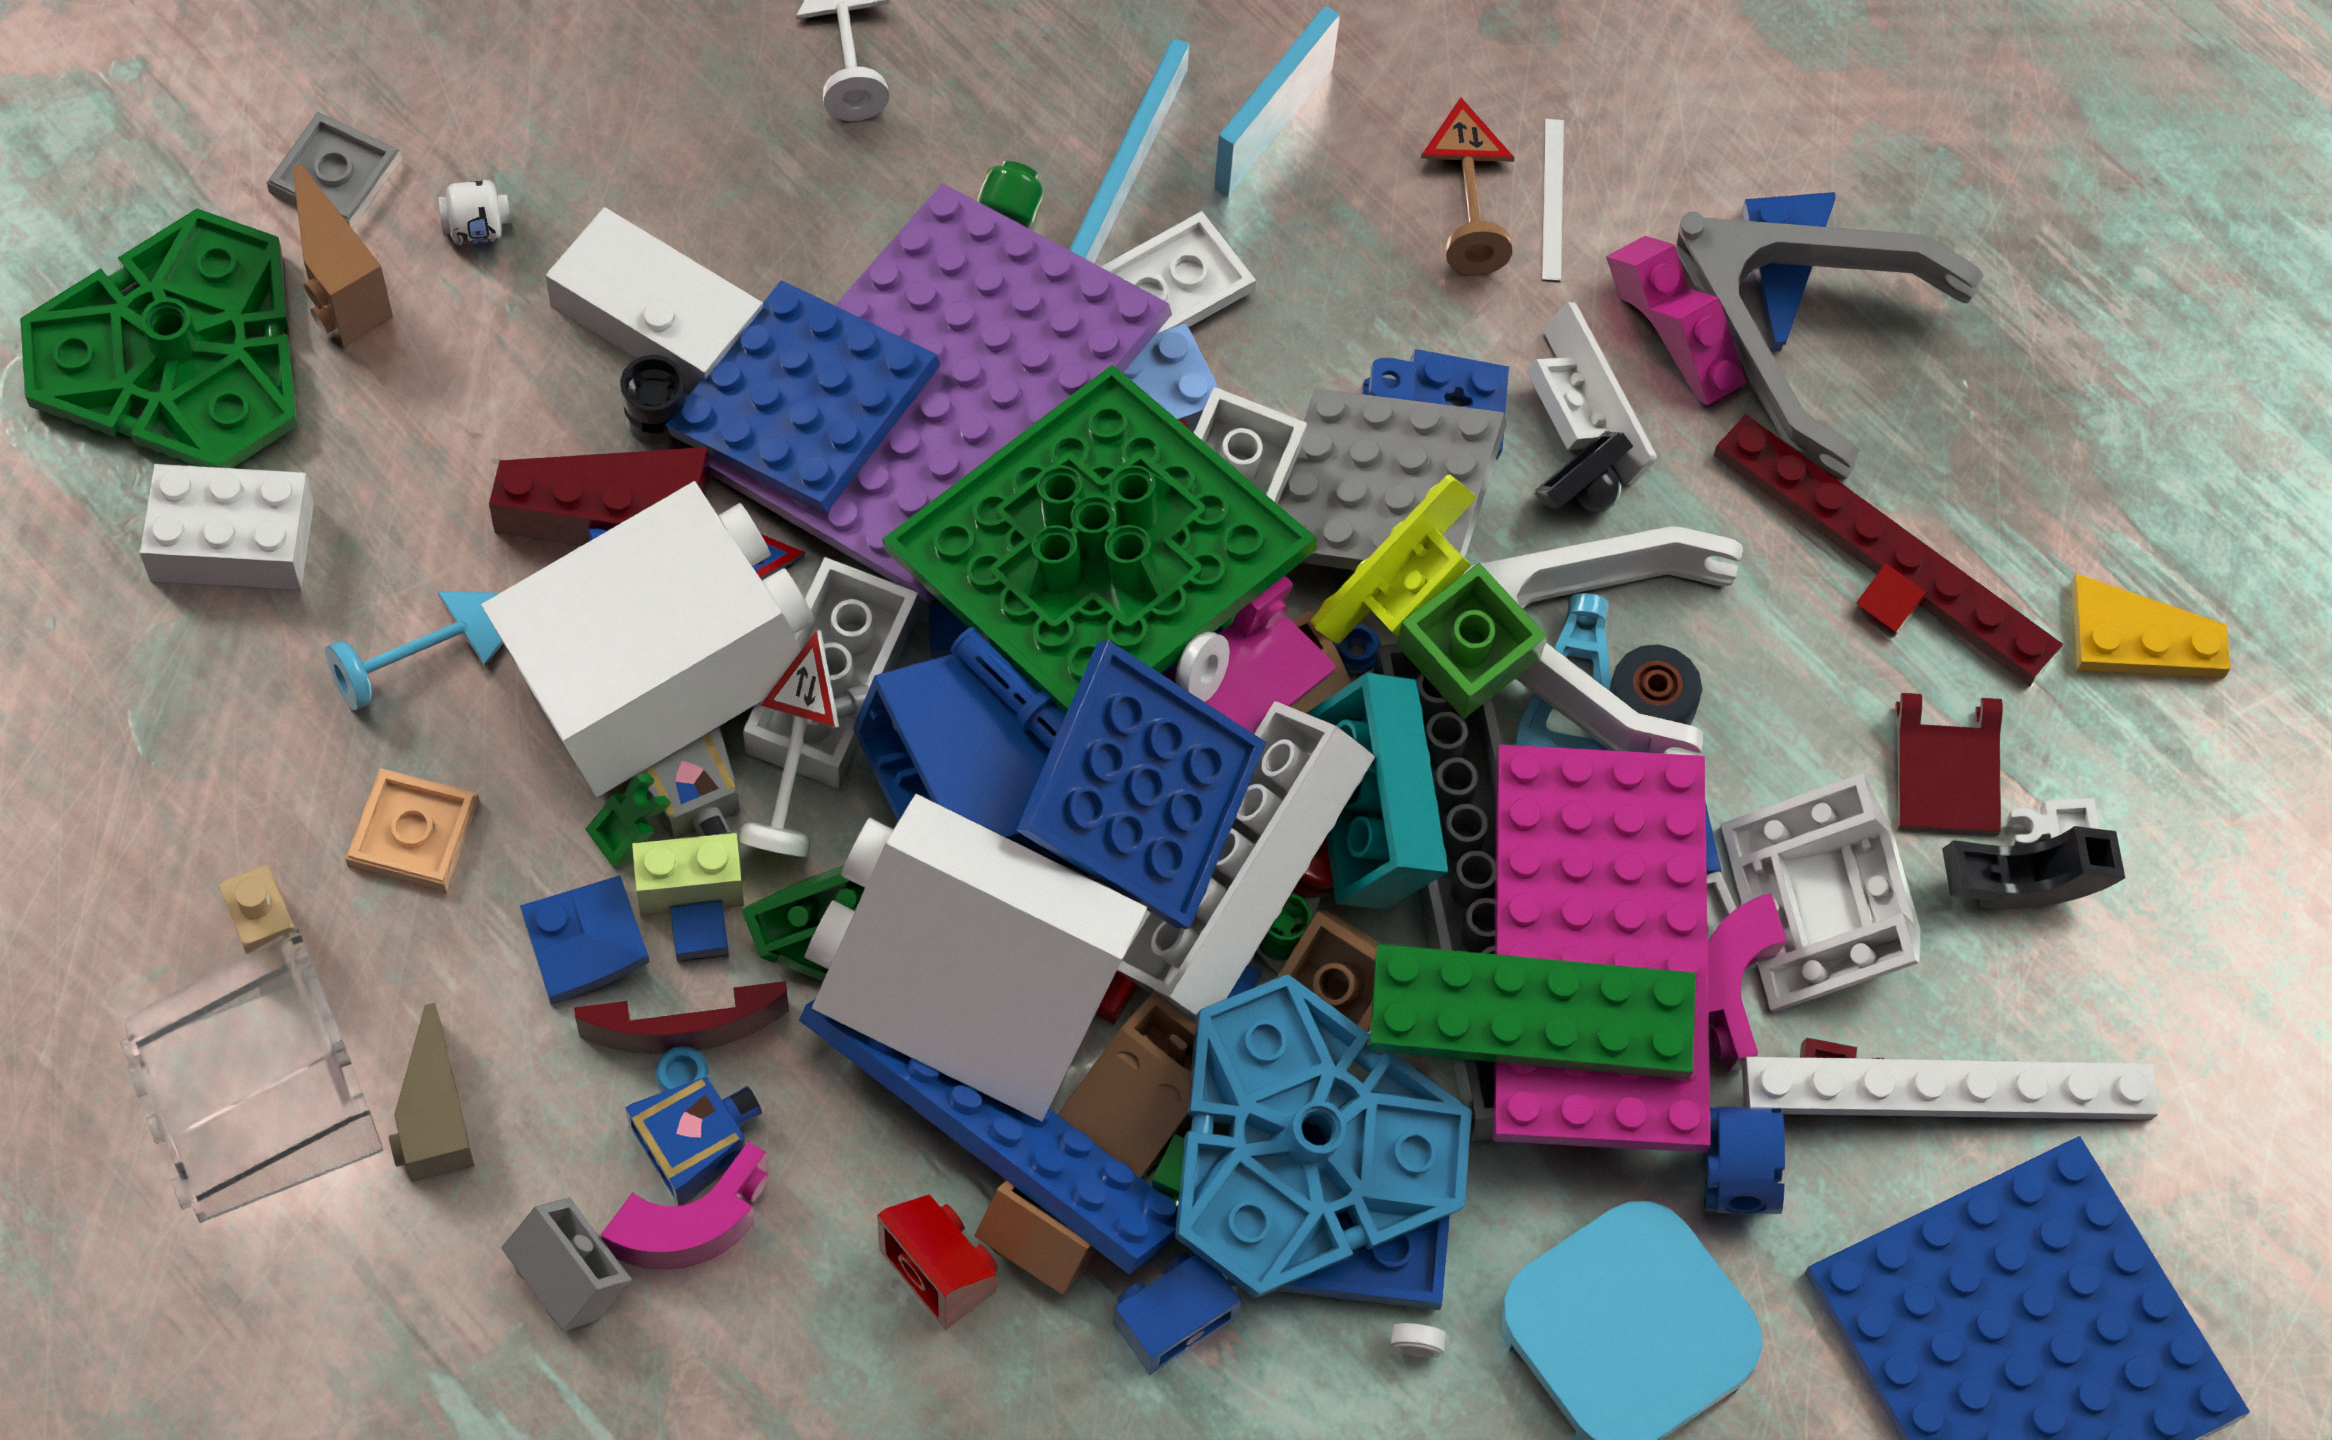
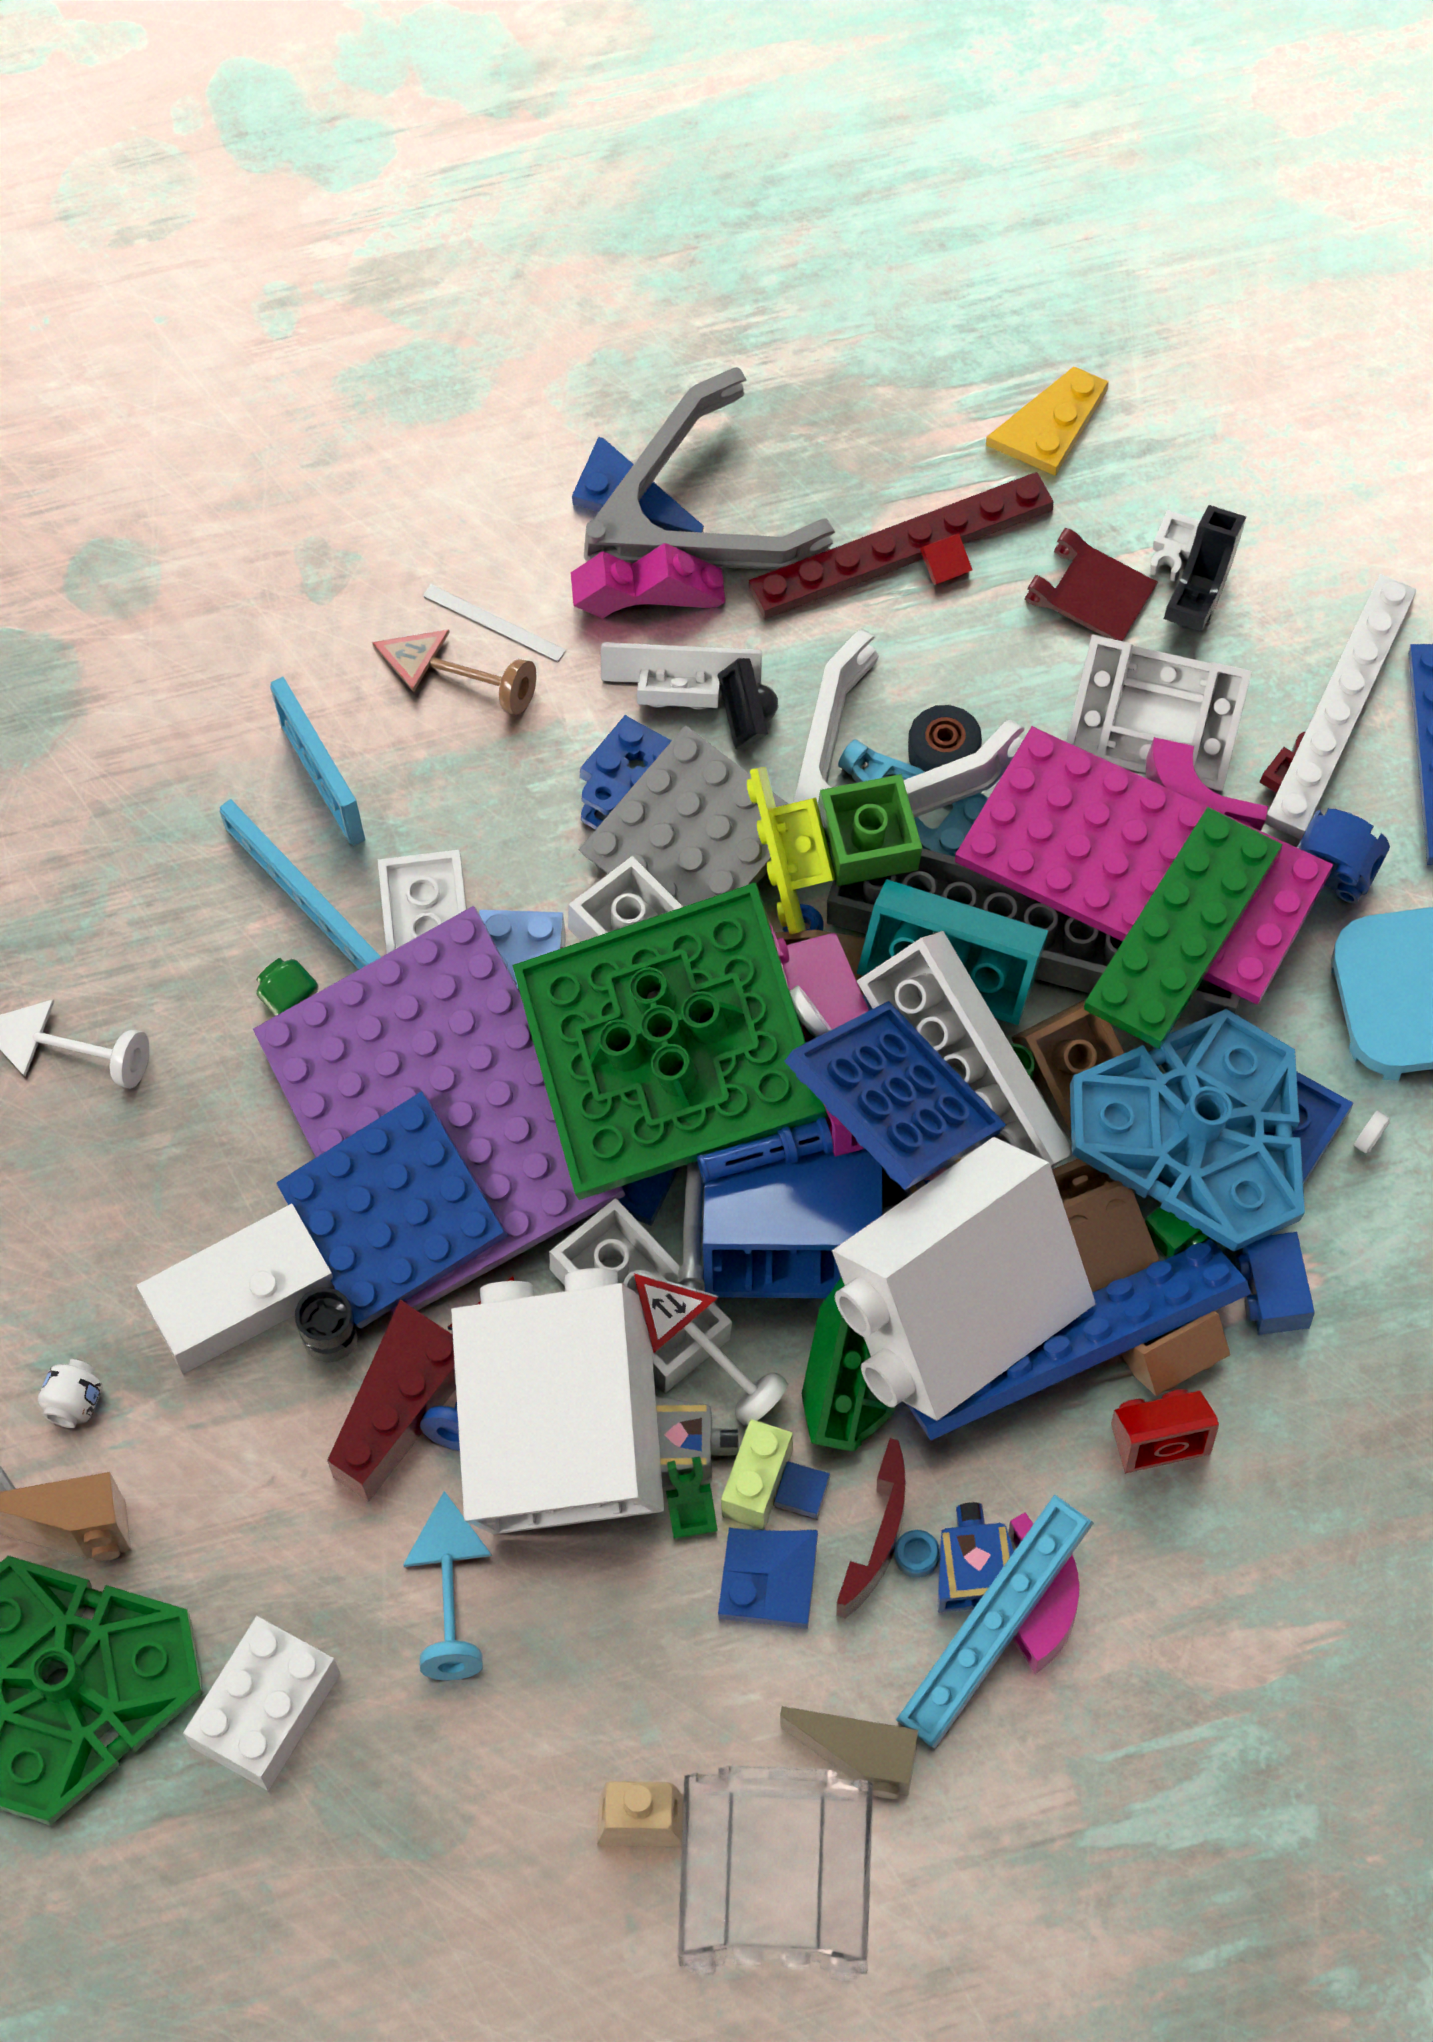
camera: 55 degrees left, 0 degrees up
light nougat tile [345,768,480,891] -> none
light grey brick [501,1197,632,1331] -> none
none -> medium azure tile [896,1494,1094,1748]

